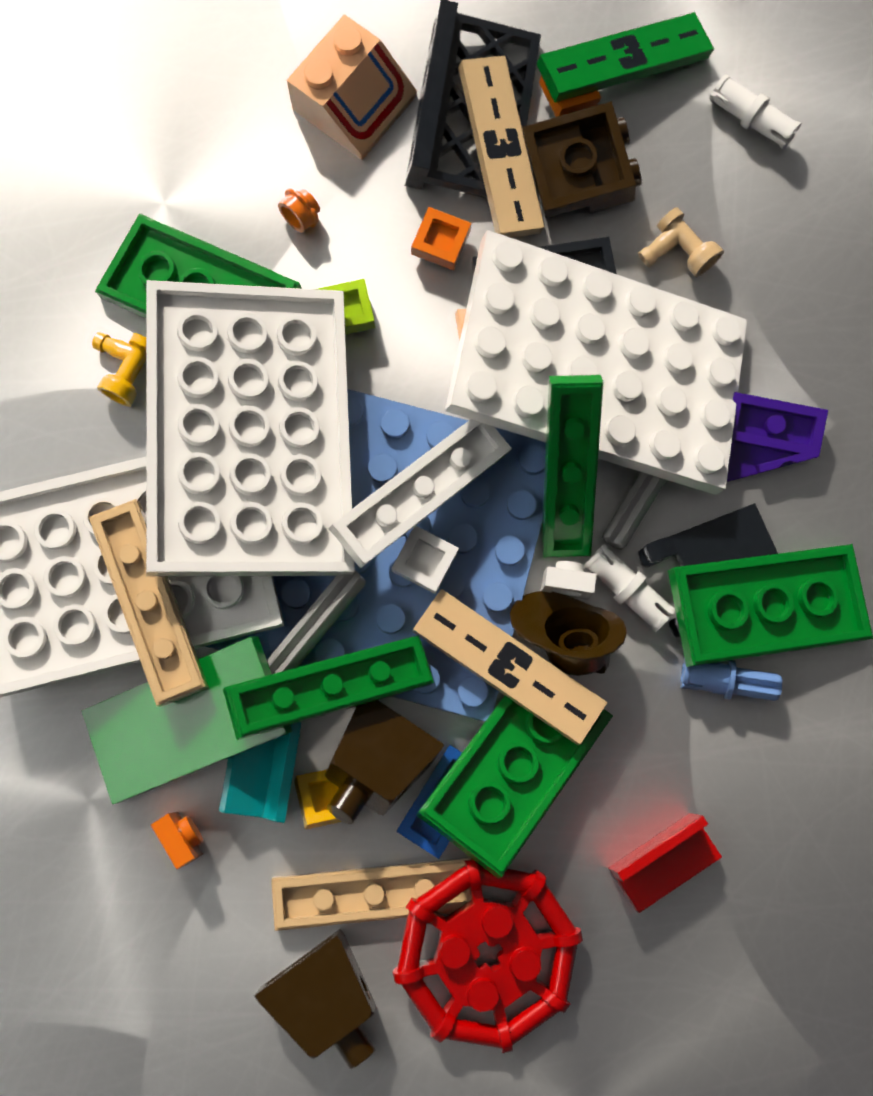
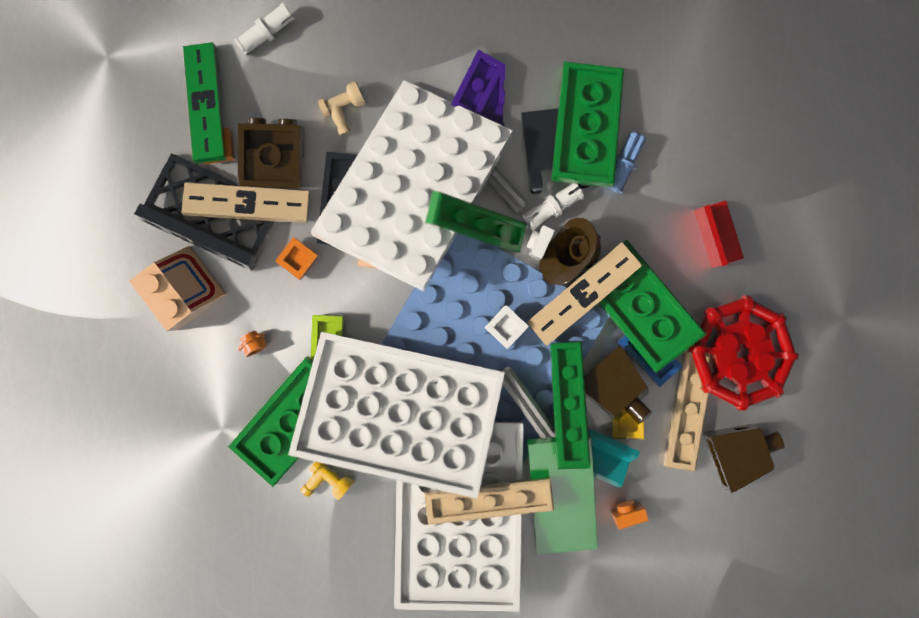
camera: 75 degrees left, 10 degrees up
white plate [329,419,512,568] -> none

